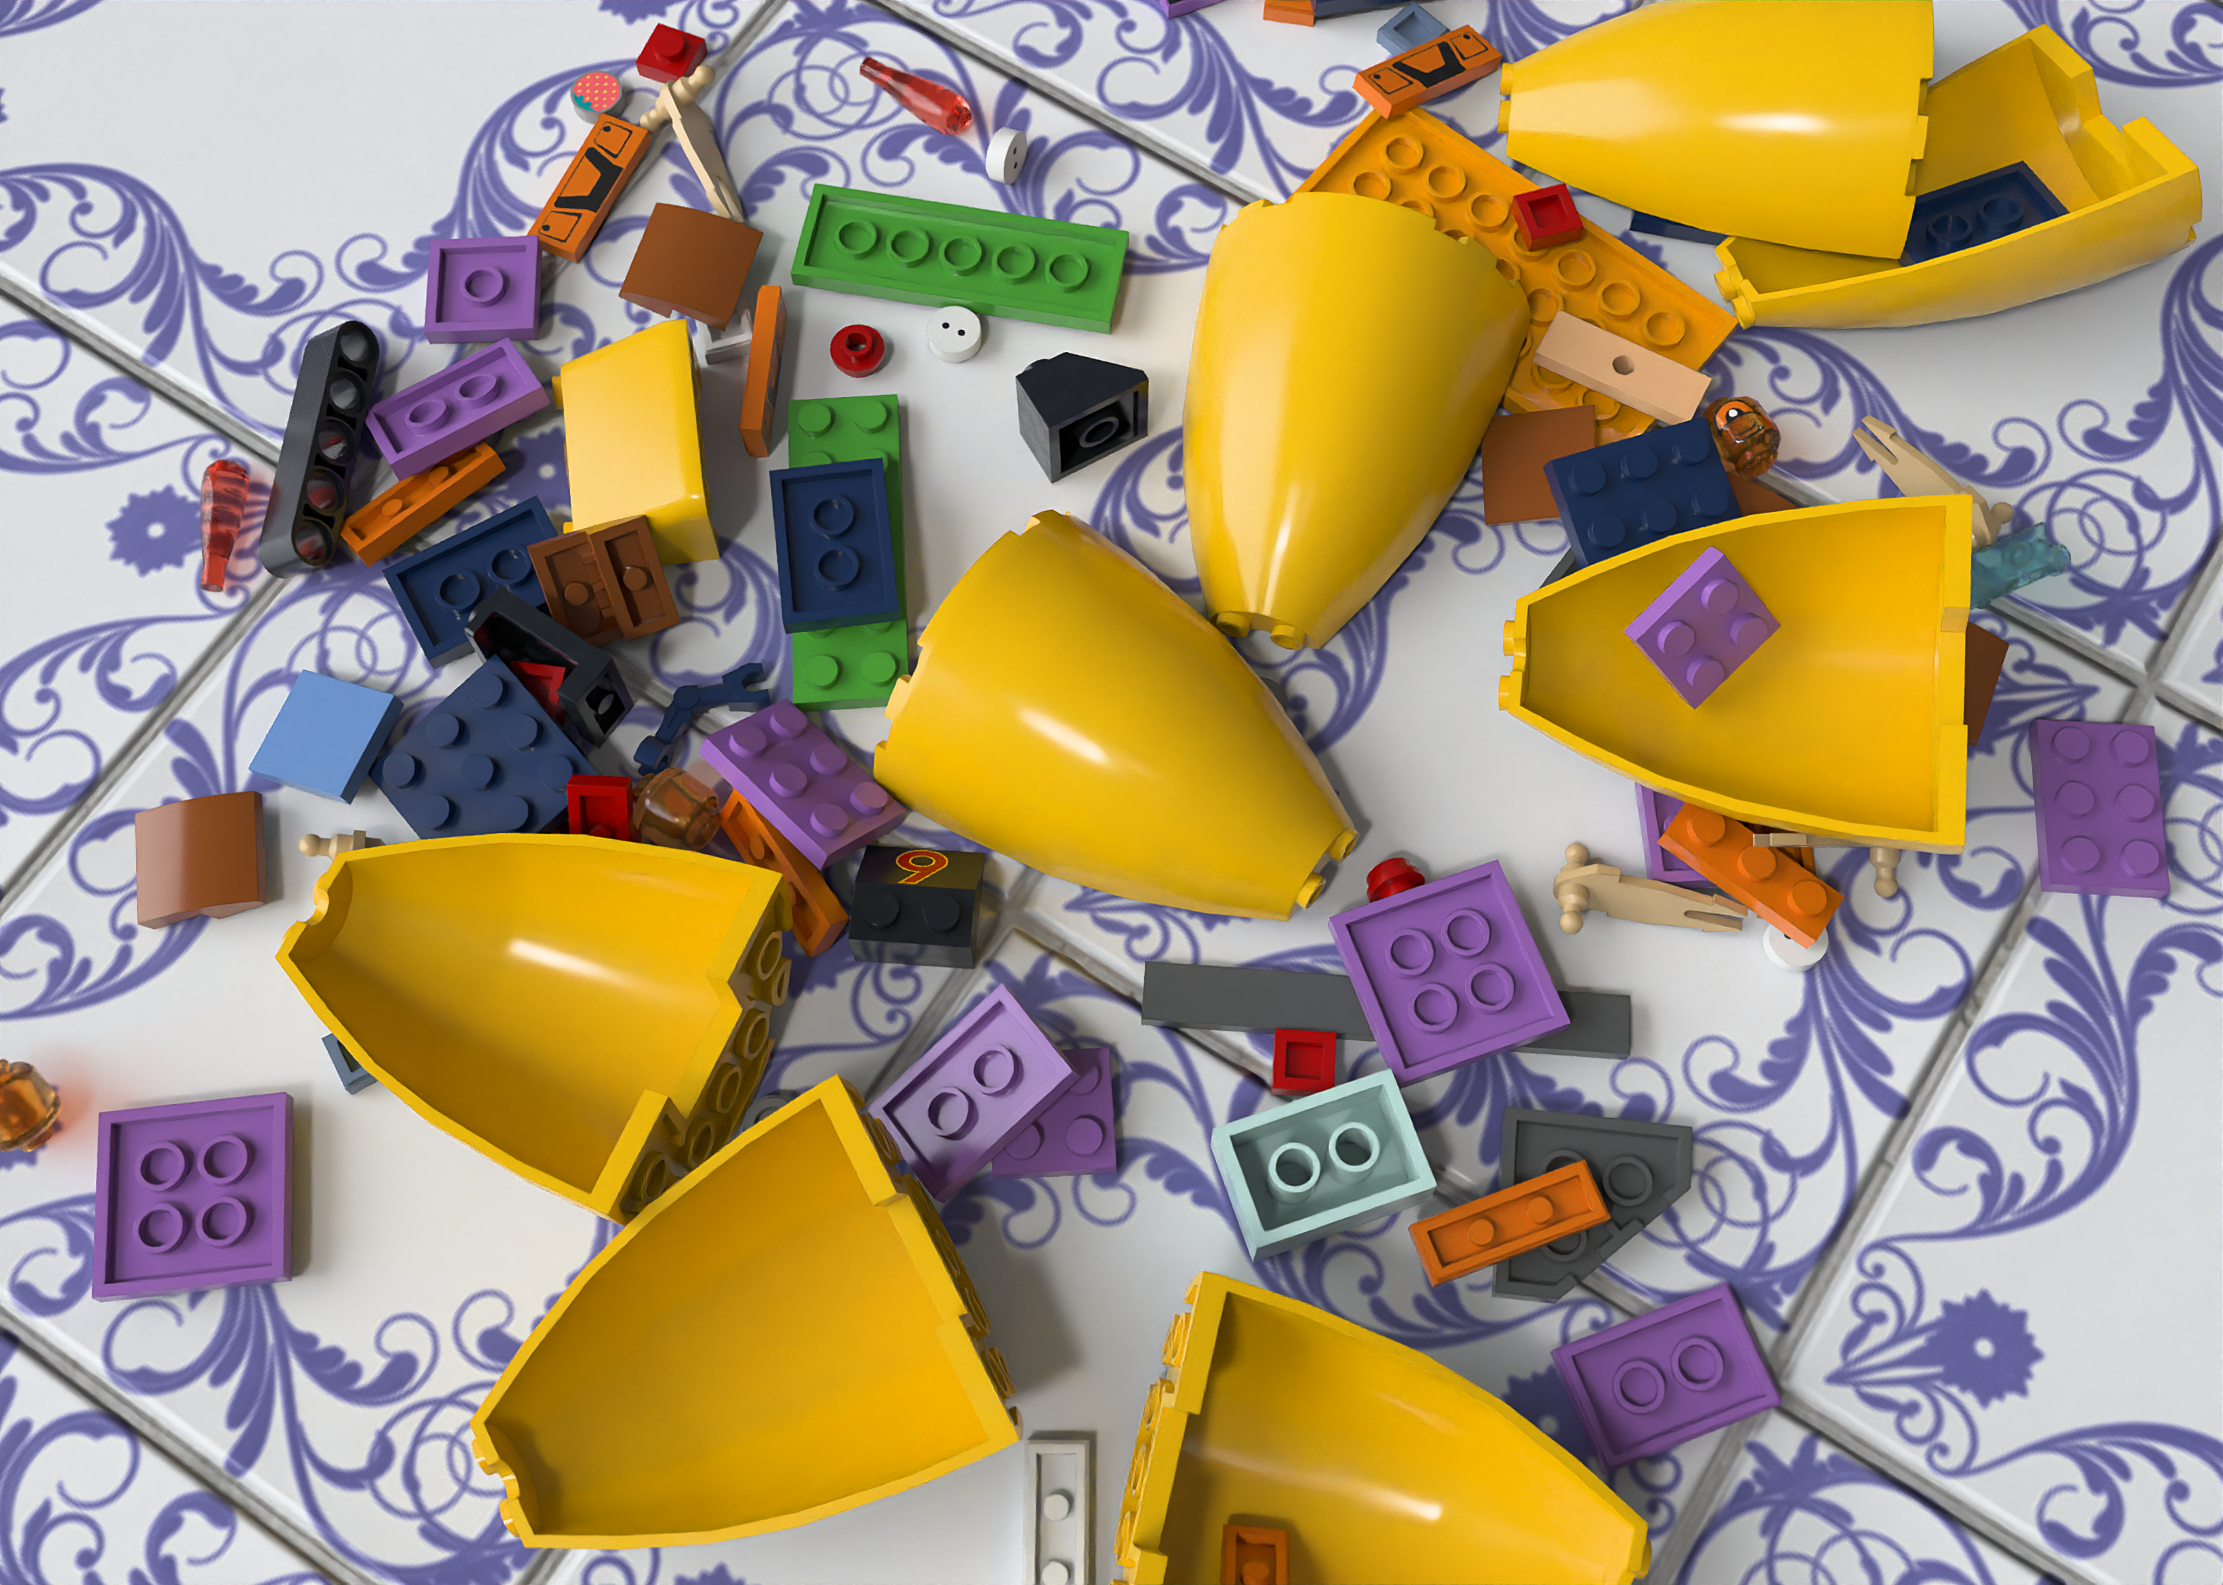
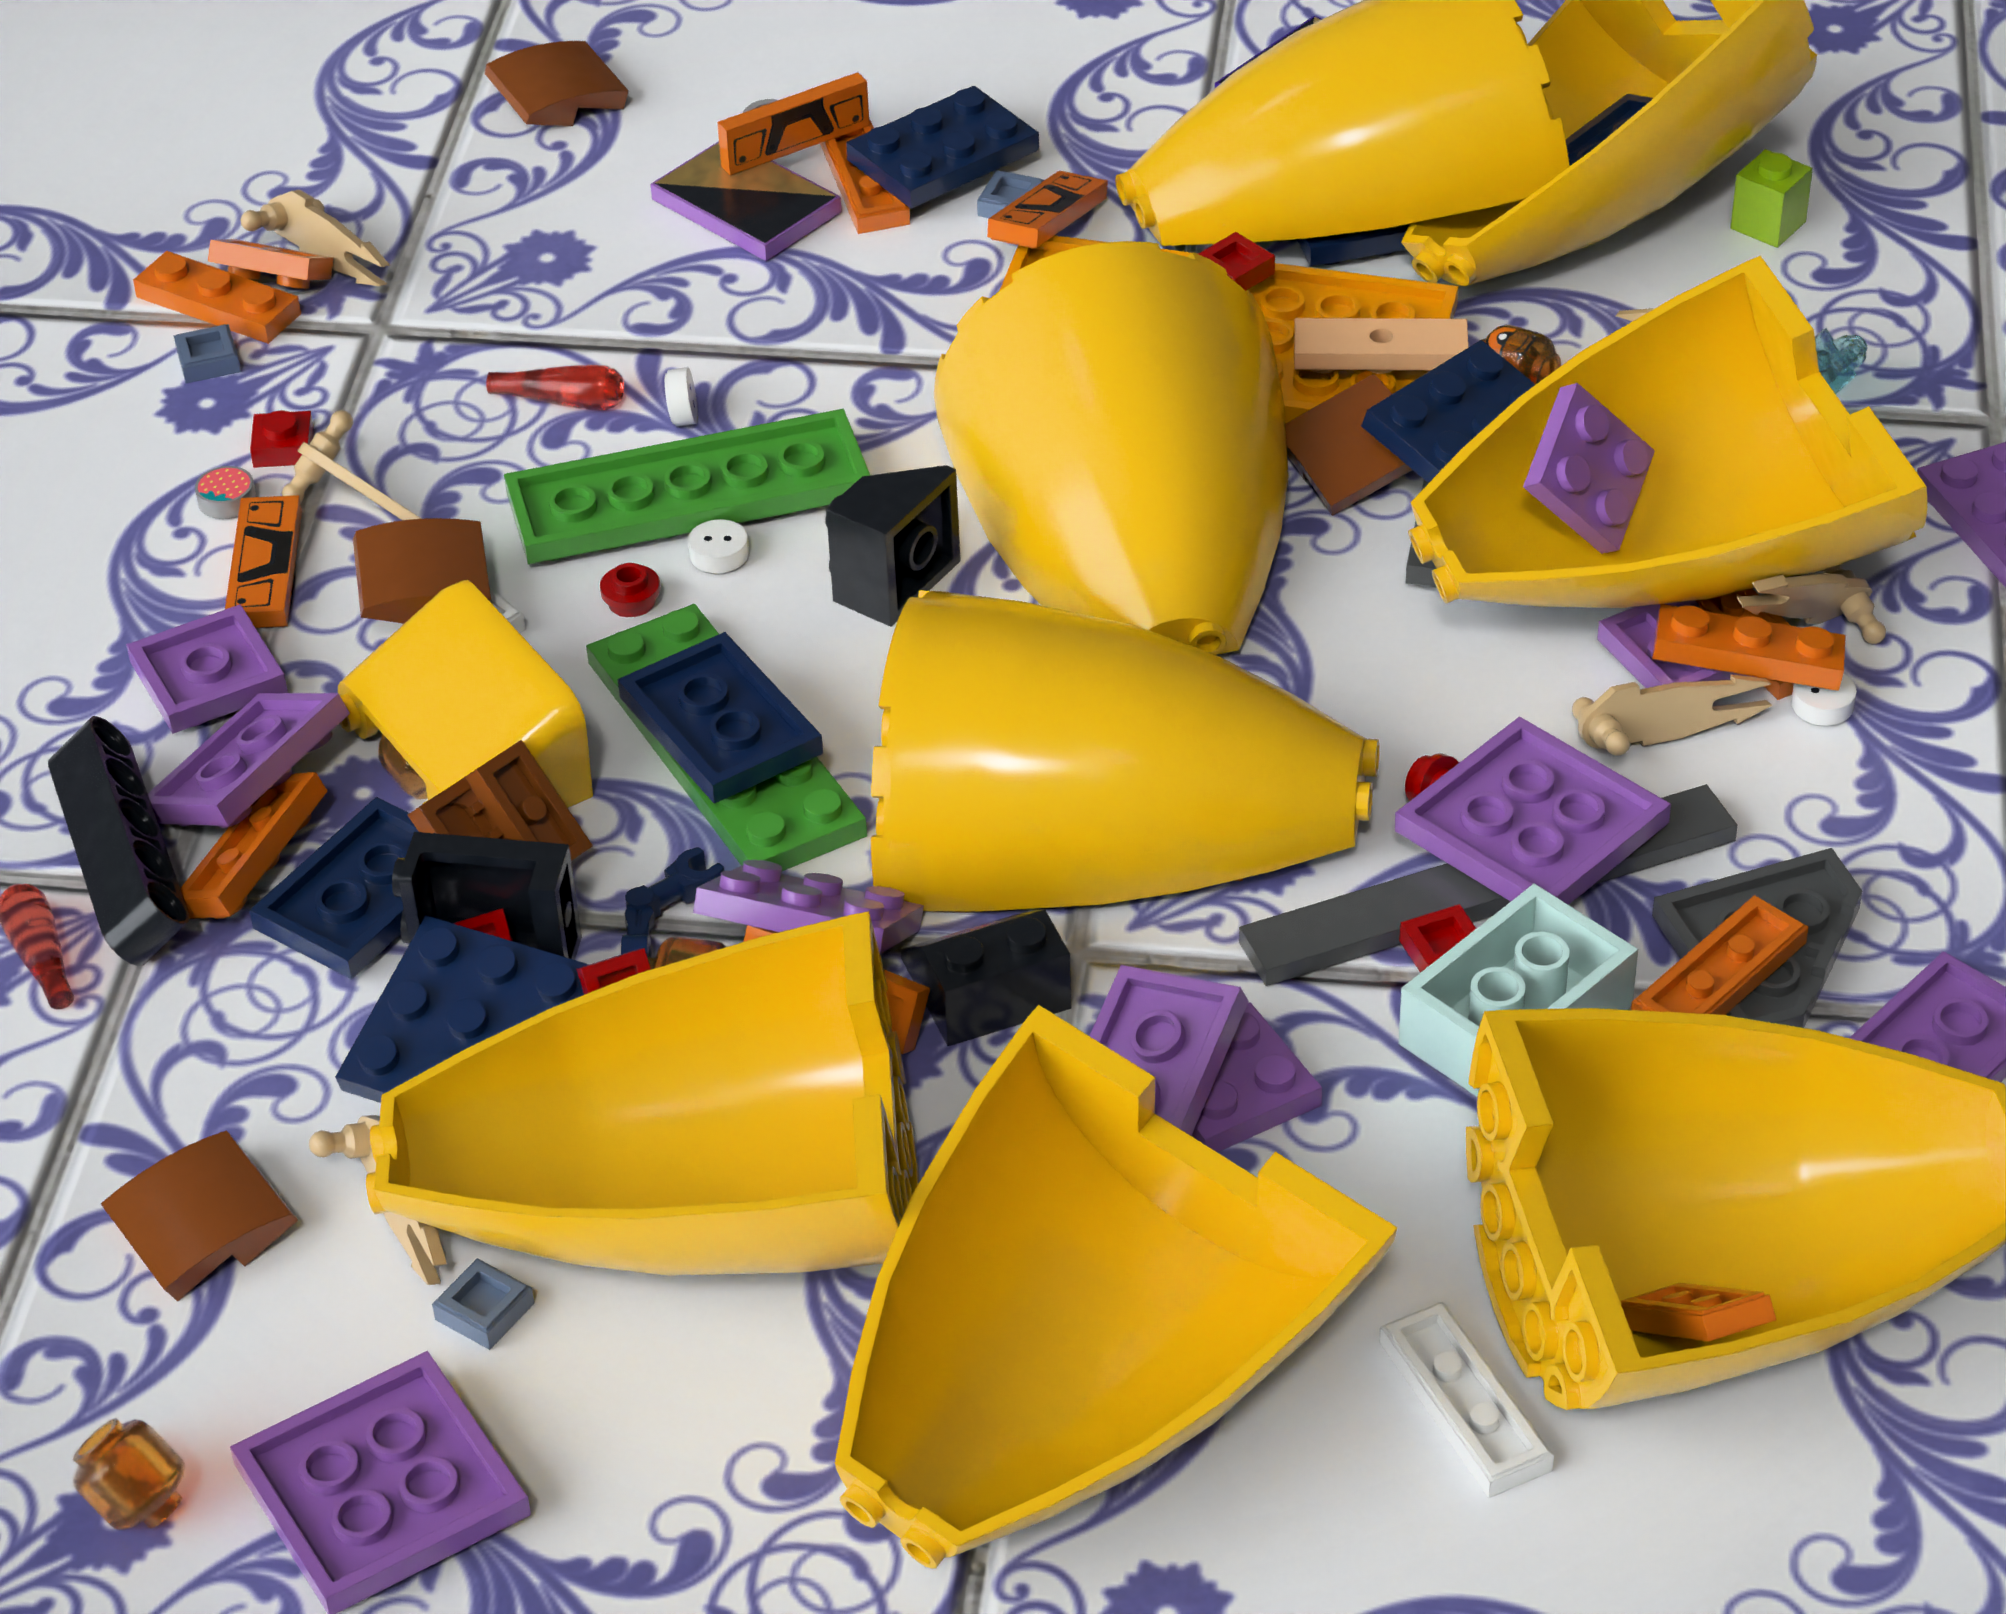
camera: 25 degrees left, 25 degrees down
medium blue tile [248,669,404,805] -> none
orange tile [739,285,788,458] -> none
none -> lime brick [1730,149,1813,248]

